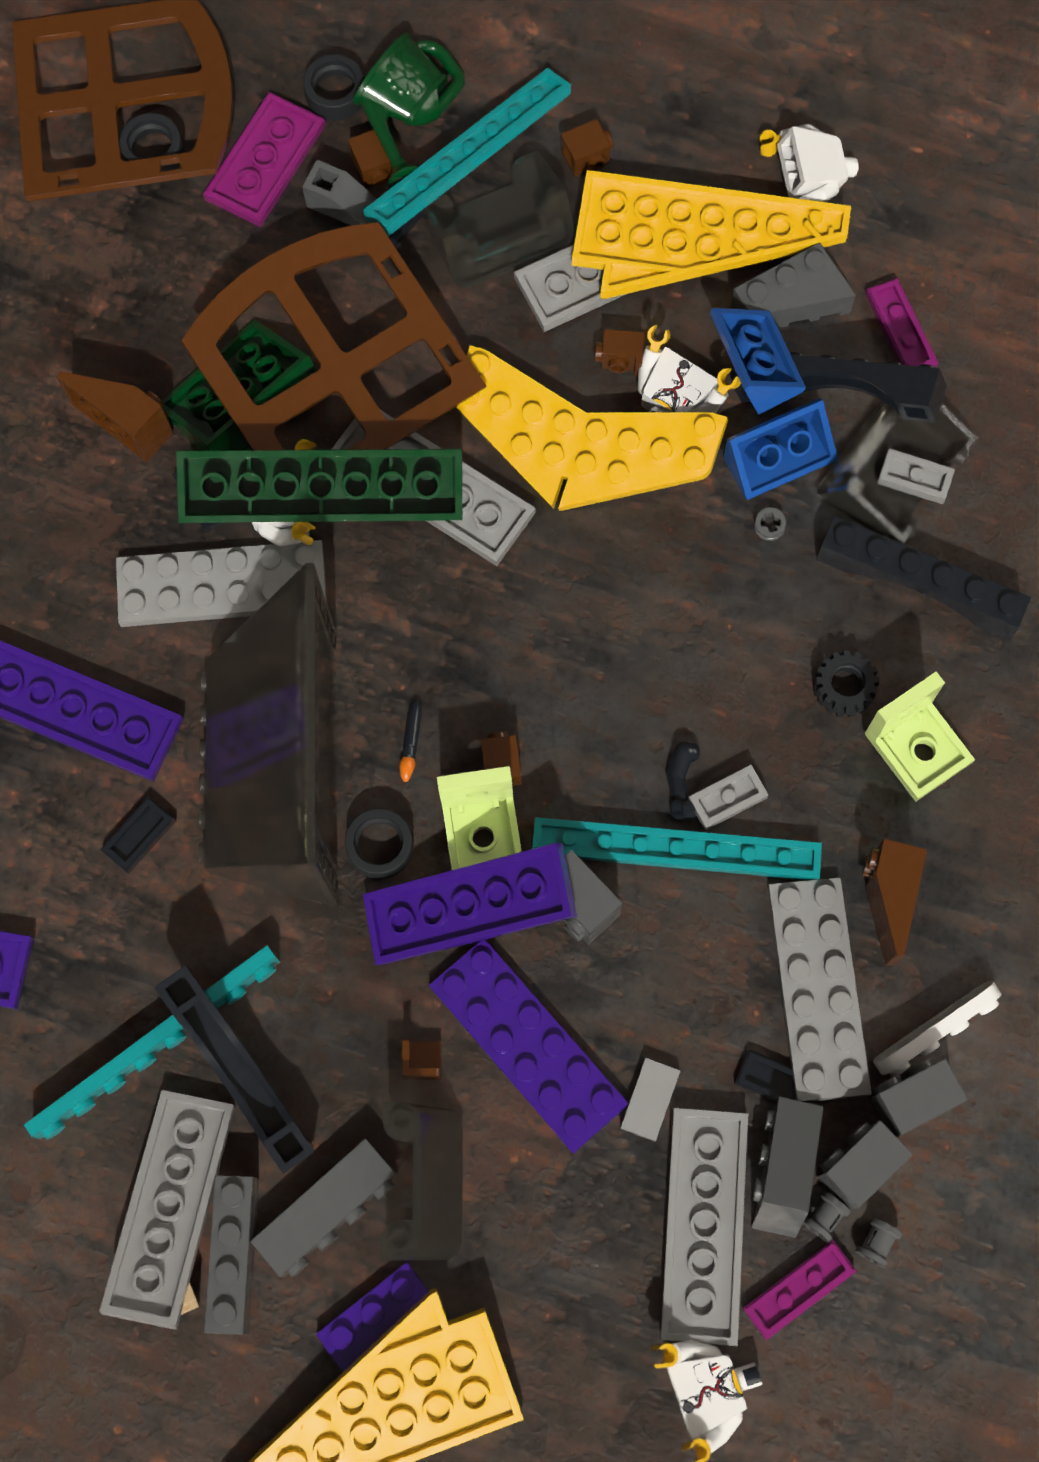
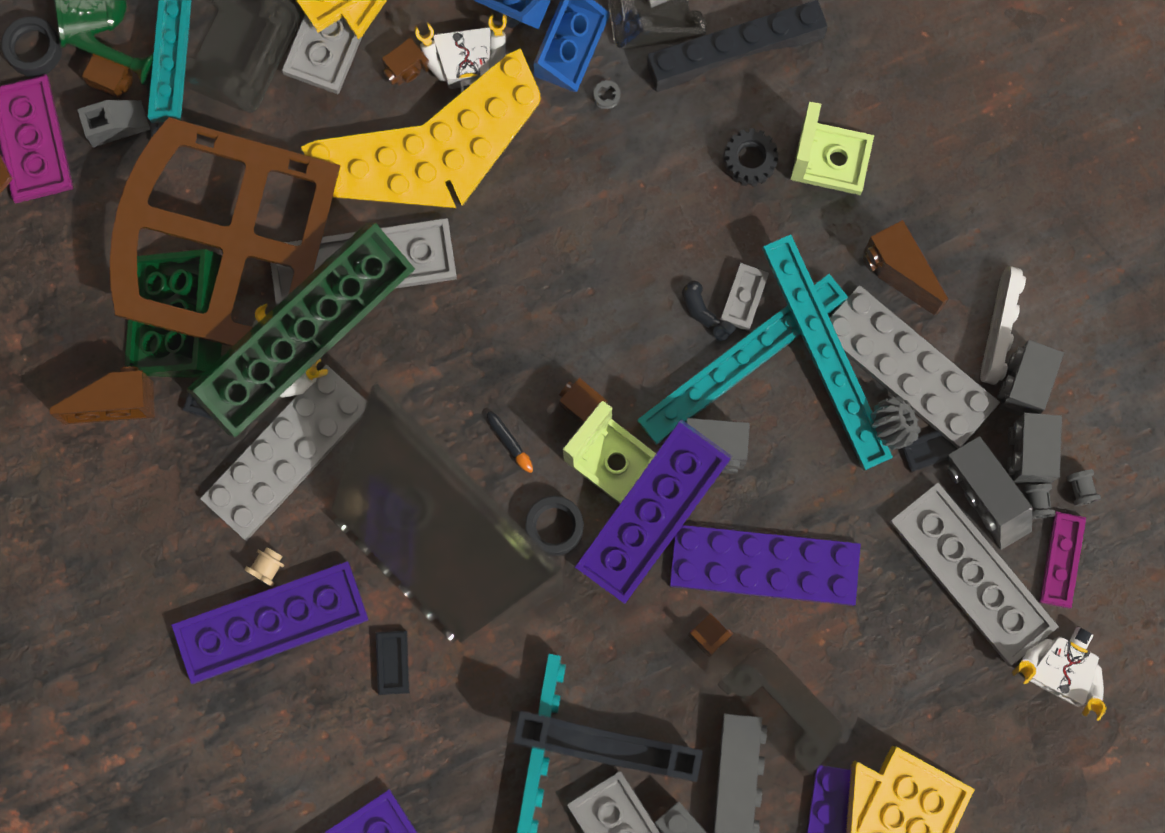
camera: 45 degrees left, 5 degrees up
light grey tile [620,1058,680,1142] -> none
none -> tan brick [244,547,284,587]
none -> teal plate [762,235,893,471]
none -> dark grey gear [871,396,920,450]

